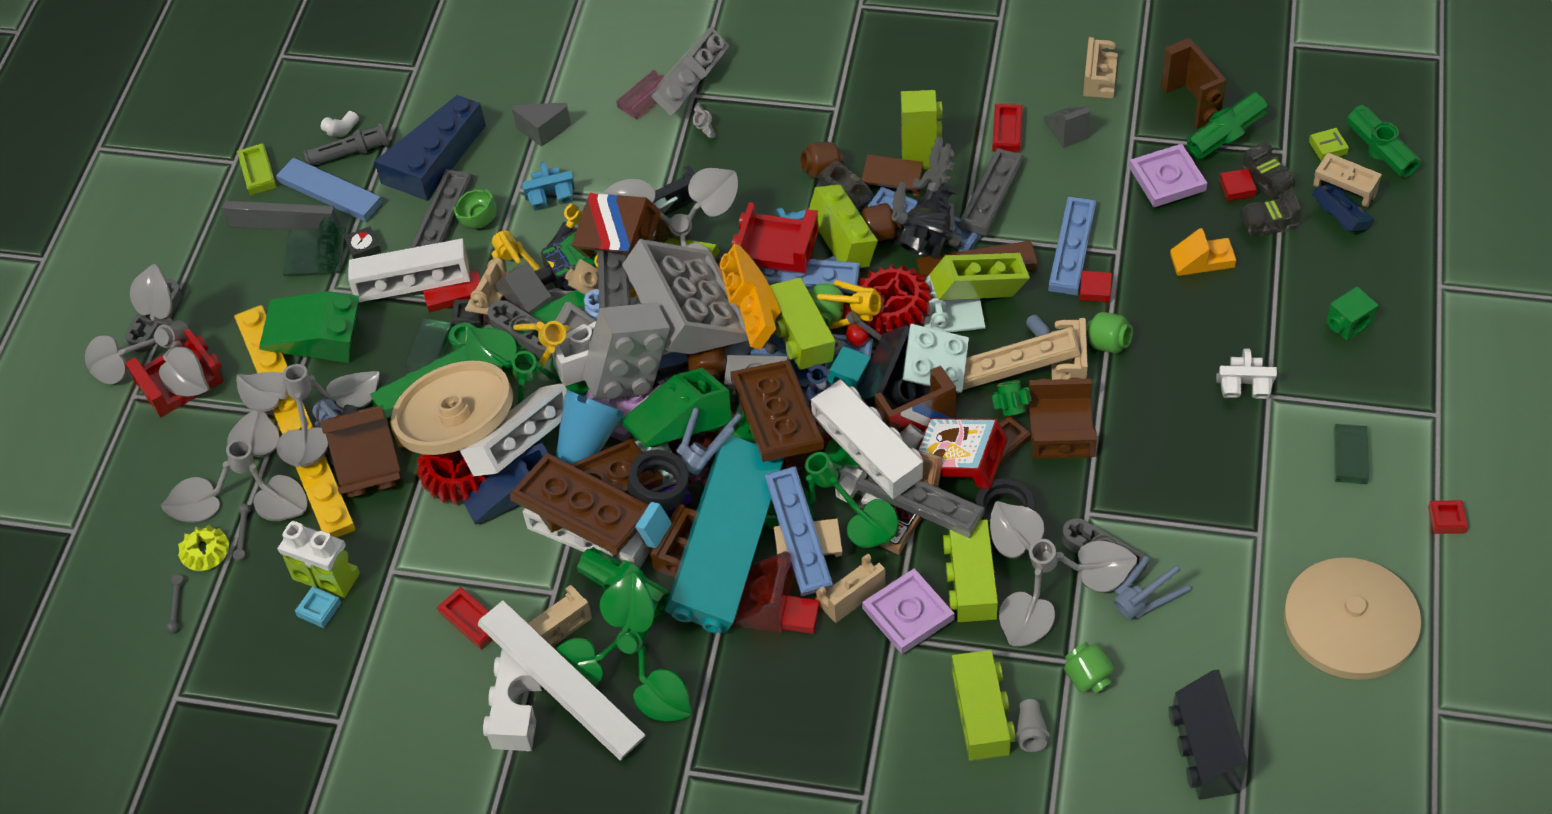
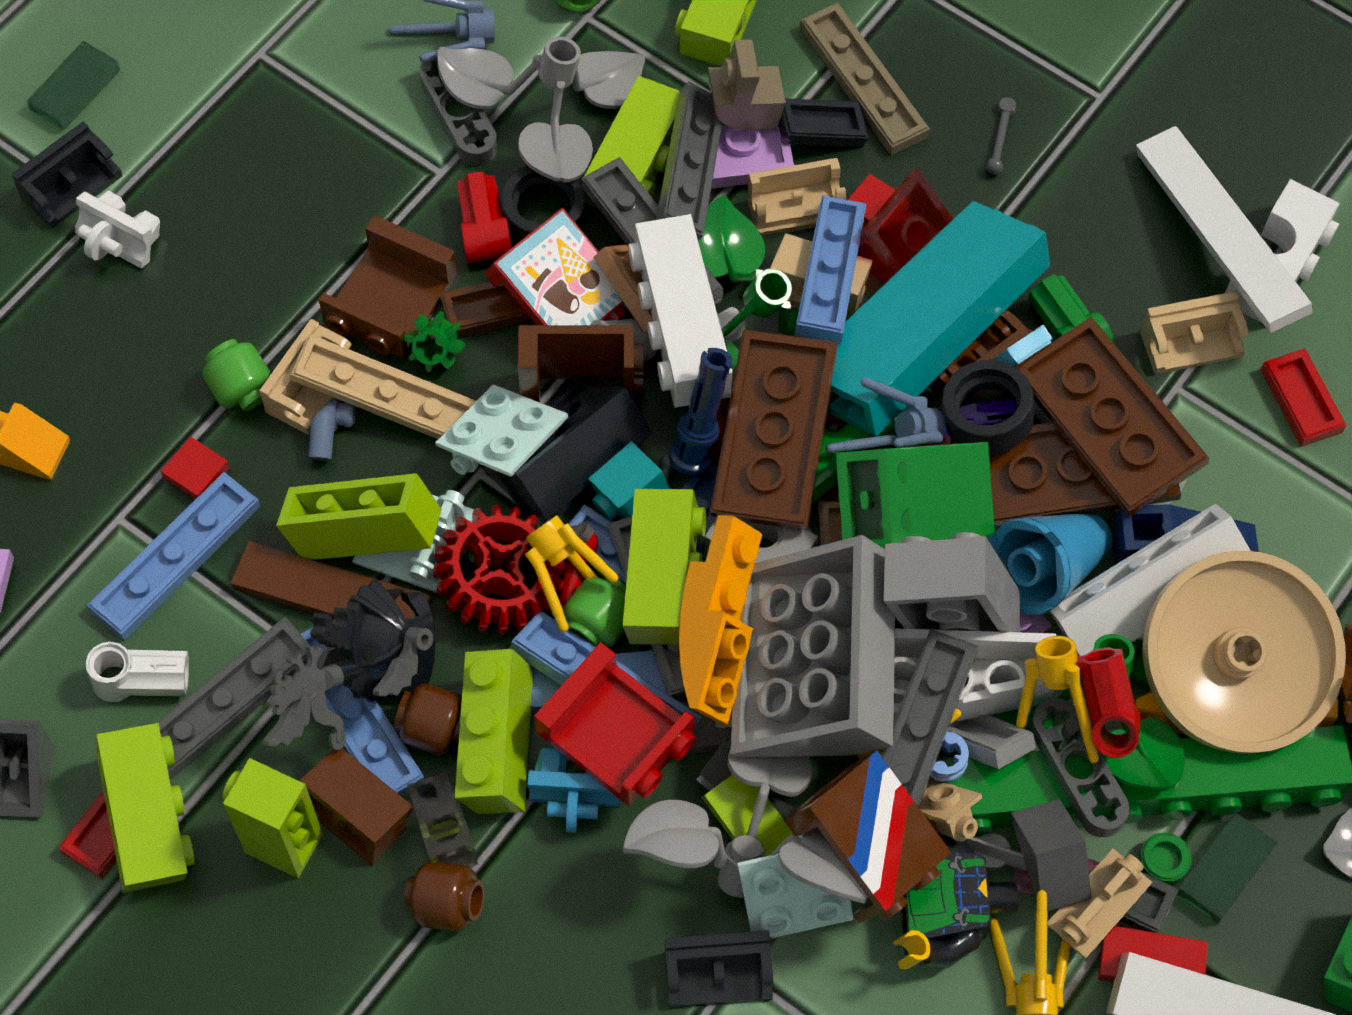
camera: 160 degrees left, 10 degrees up
green plant [555,571,693,721] -> none
none -> black hinge [11,121,123,229]
none -> white piece [86,642,189,702]
none -> lime brick [94,723,194,893]
none -> red piece [457,172,511,264]
none -> dark grey tile [656,81,722,240]
none -> dark tan brick [708,39,786,130]
none -> black tile [778,98,869,148]
none -> dark tan tile [800,2,930,156]
none -> dark grey hinge [986,97,1016,175]
none -> red piece [1077,647,1141,758]

